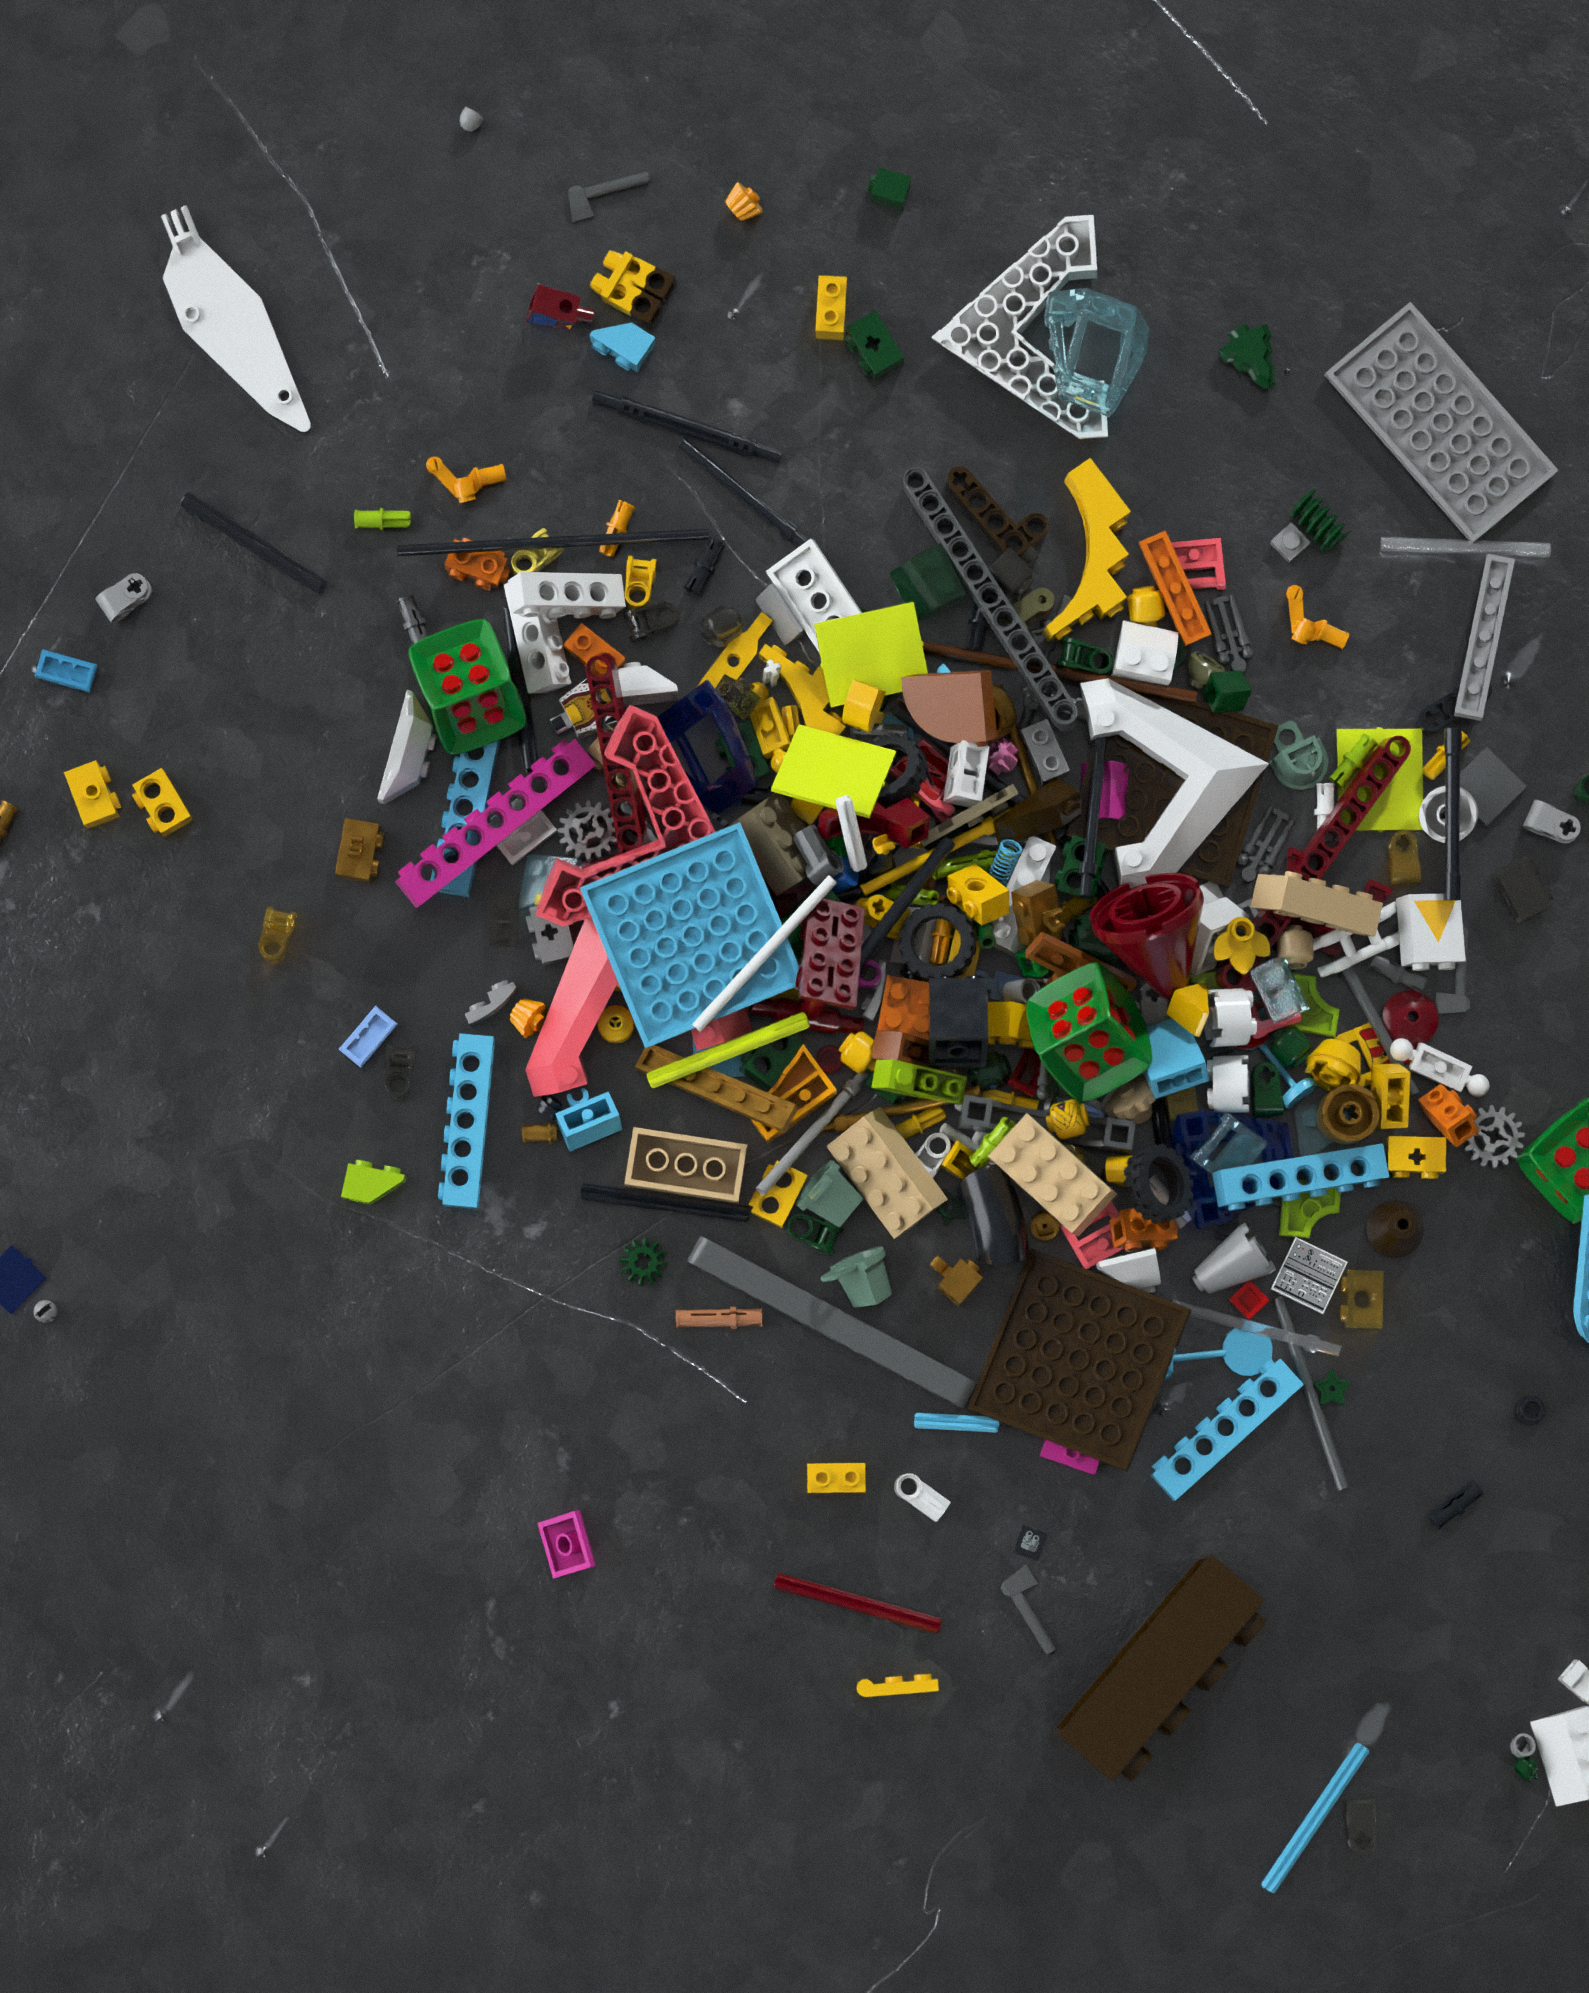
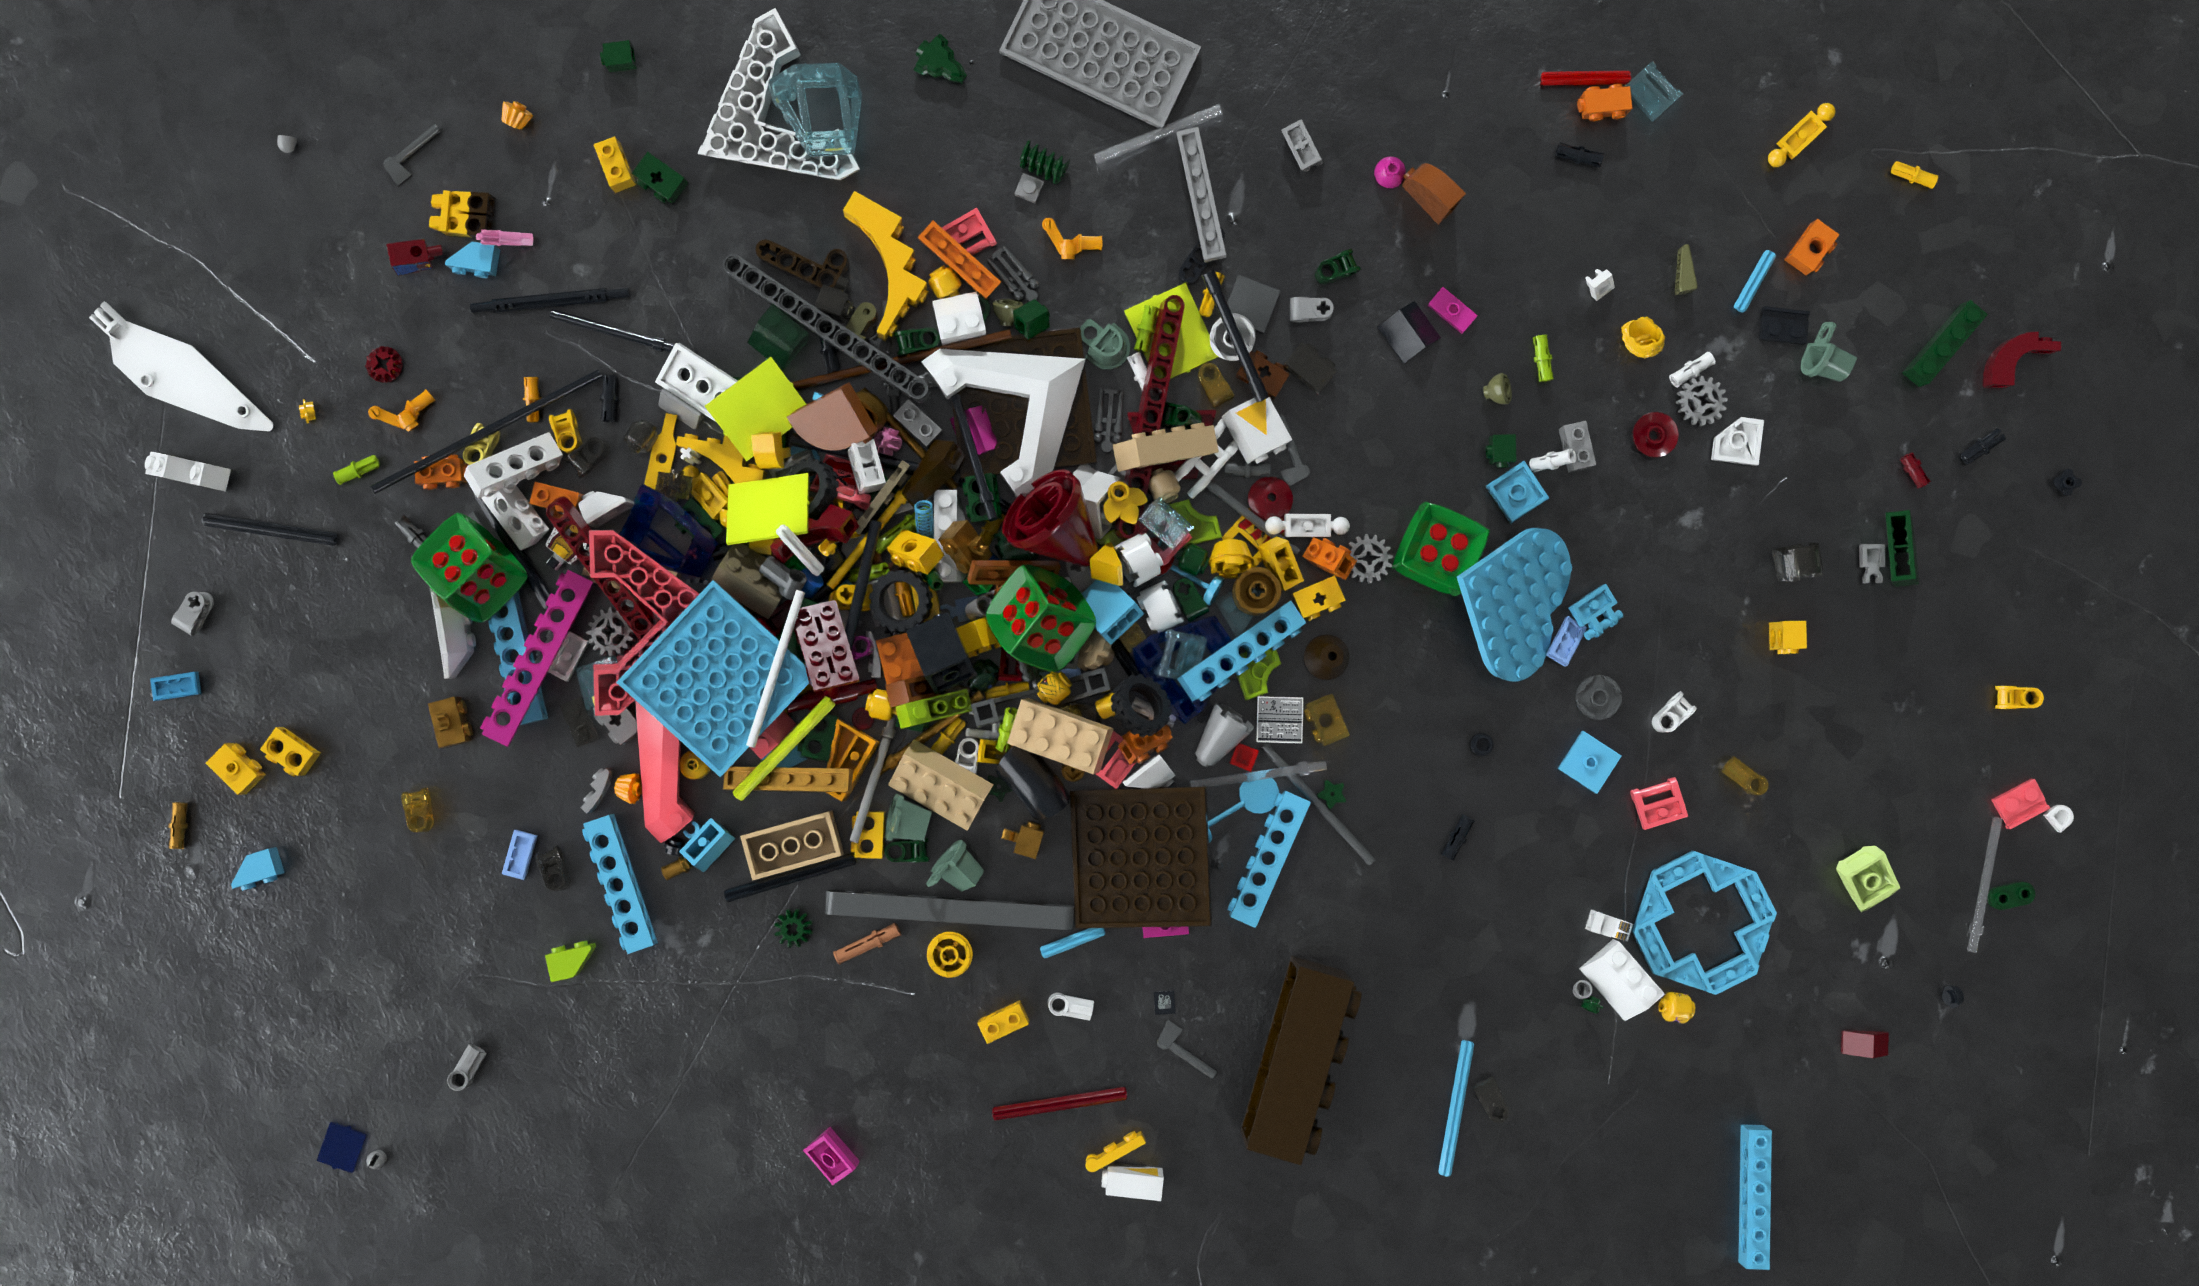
camera: 25 degrees left, 5 degrees up
none -> white arch [145,452,231,492]
none -> medium azure slope [231,847,285,891]
none -> yellow plate [299,399,316,423]
none -> dark red gear [365,346,403,383]
none -> light grey piece [447,1044,487,1091]
none -> bright pink piece [476,229,533,246]
none -> yellow cone [927,932,973,978]
none -> white brick [1101,1163,1164,1201]
none -> dark green piece [1161,402,1202,430]
none -> reddish brown brick [1236,350,1290,400]

